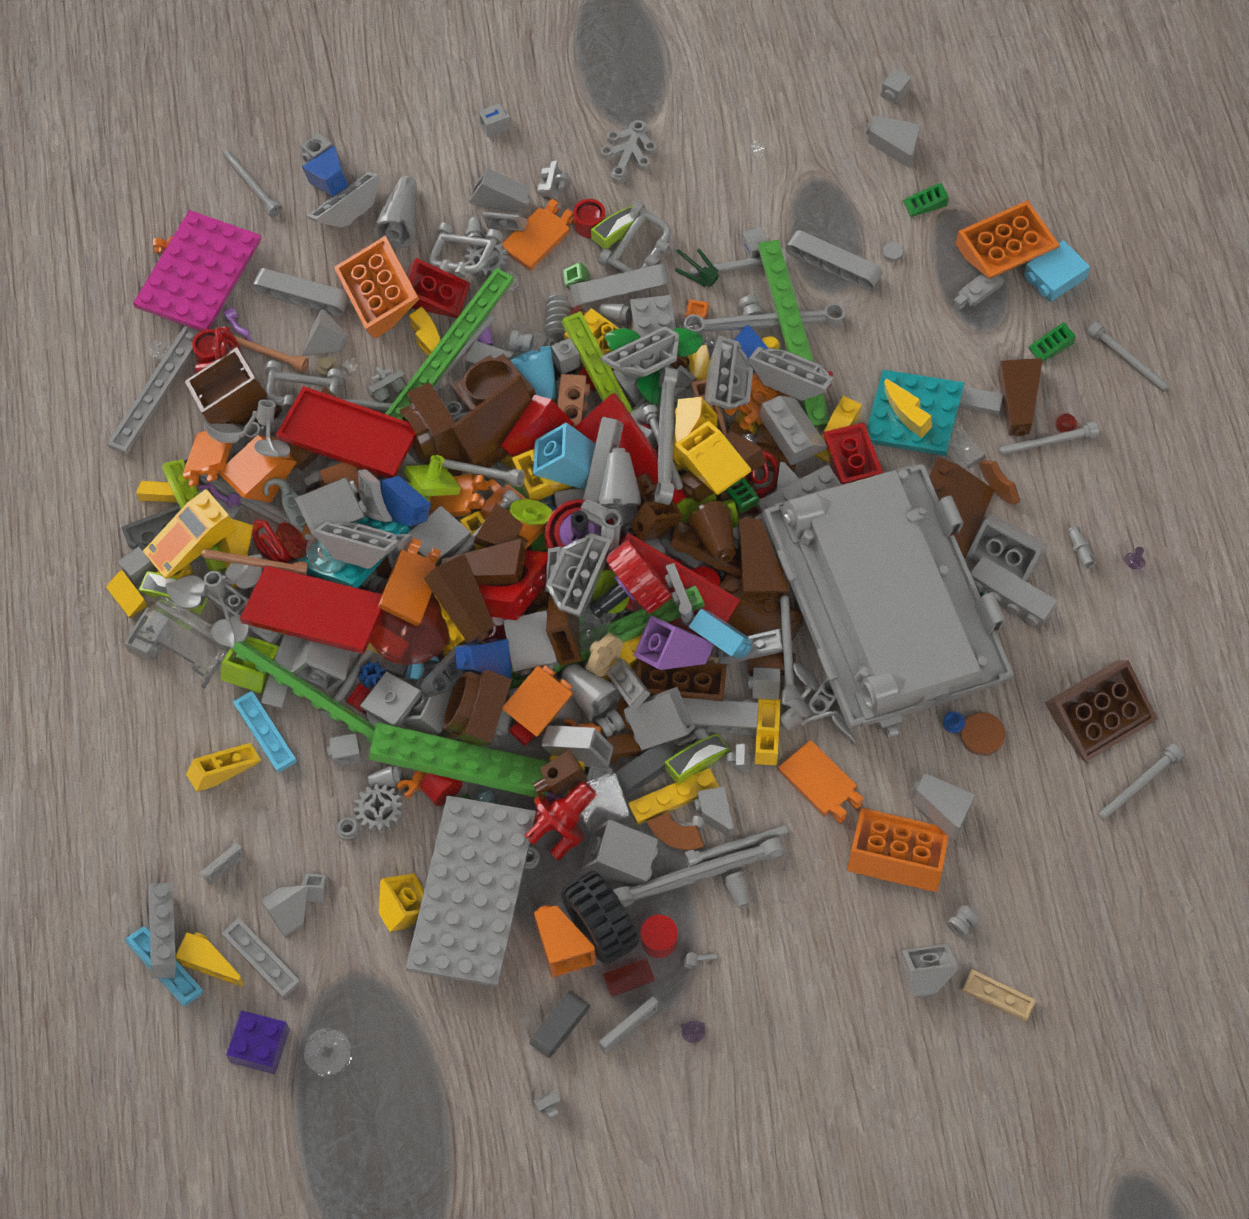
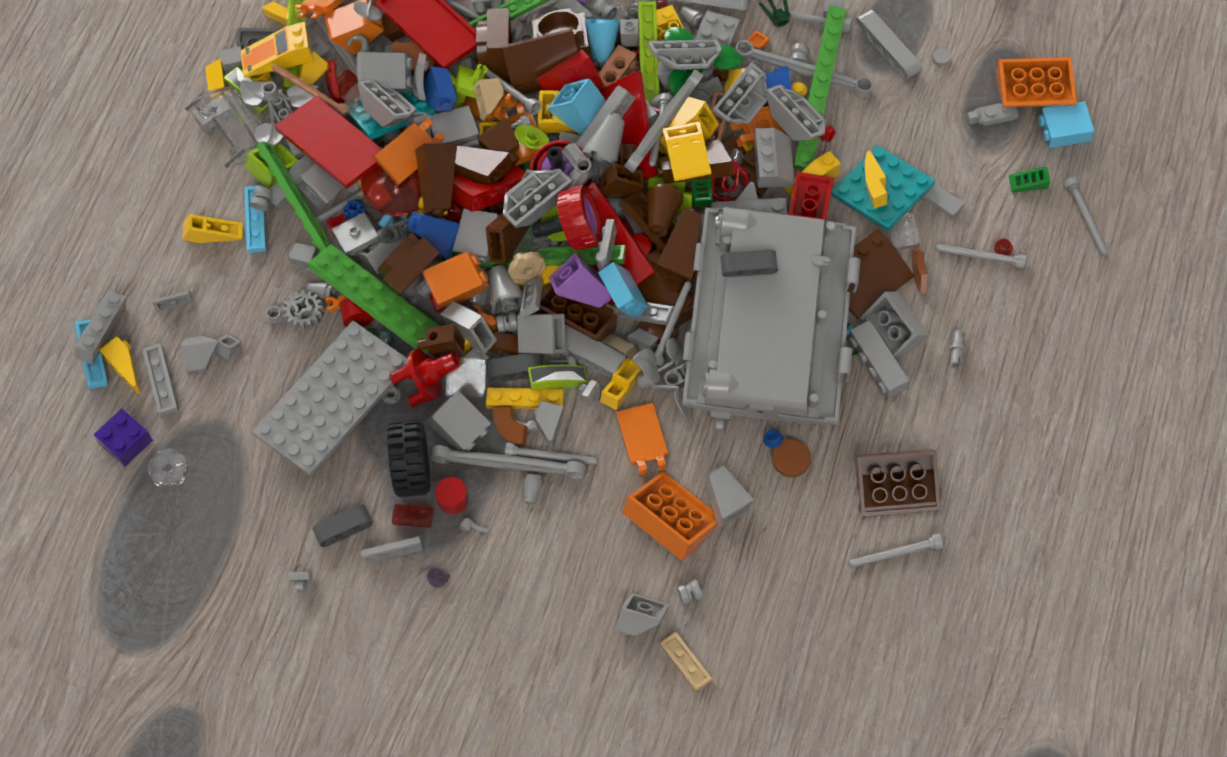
camera: 30 degrees right, 0 degrees up
medium lavender piece [198,482,241,508] -> none
yellow slope [379,873,424,932] -> none
orange slope [534,905,596,978] -> none
green slope [903,183,949,217] -> none
reddish brown slope [998,358,1042,436] -> none
clear purple plate [1124,547,1146,570] -> none
none -> light grey wheel [250,186,273,212]
none -> tan slope [473,78,504,120]
none -> dark tan slope [602,334,638,359]
none -> dark grey beam [720,250,778,277]

